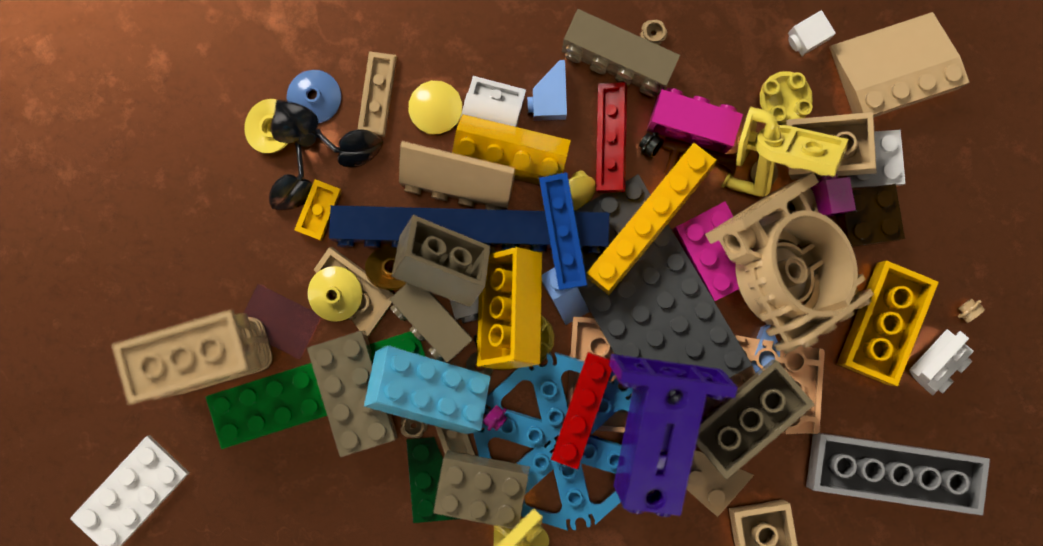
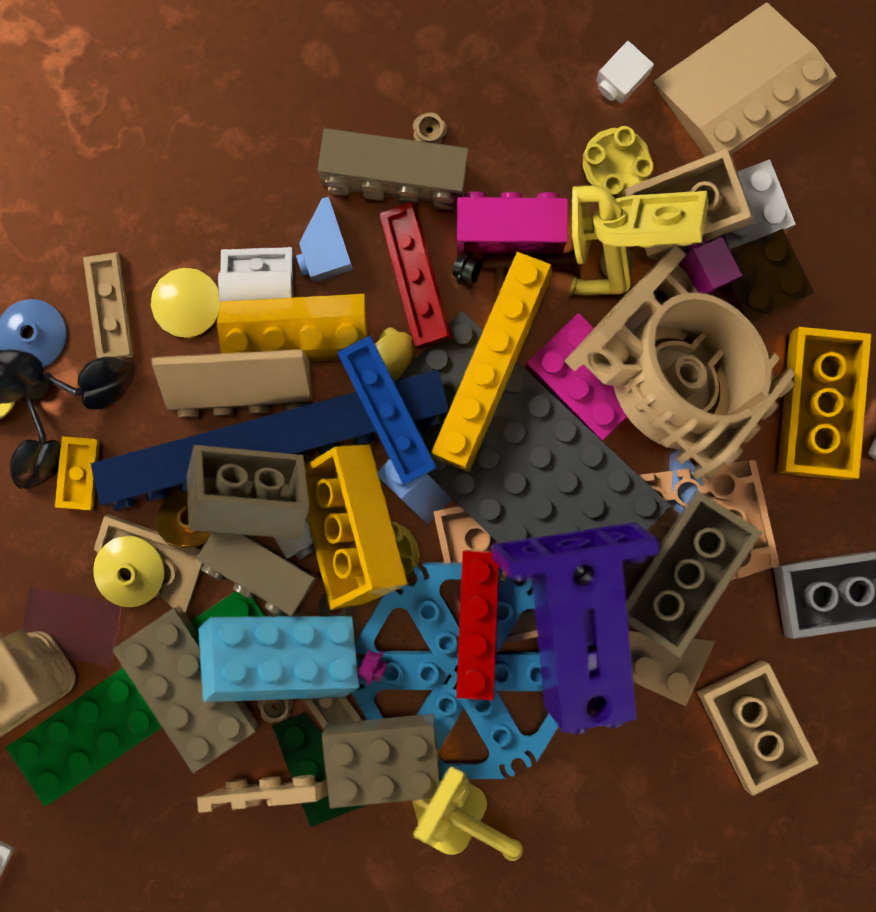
camera: 10 degrees left, 0 degrees up
none -> tan wing [197,775,328,813]

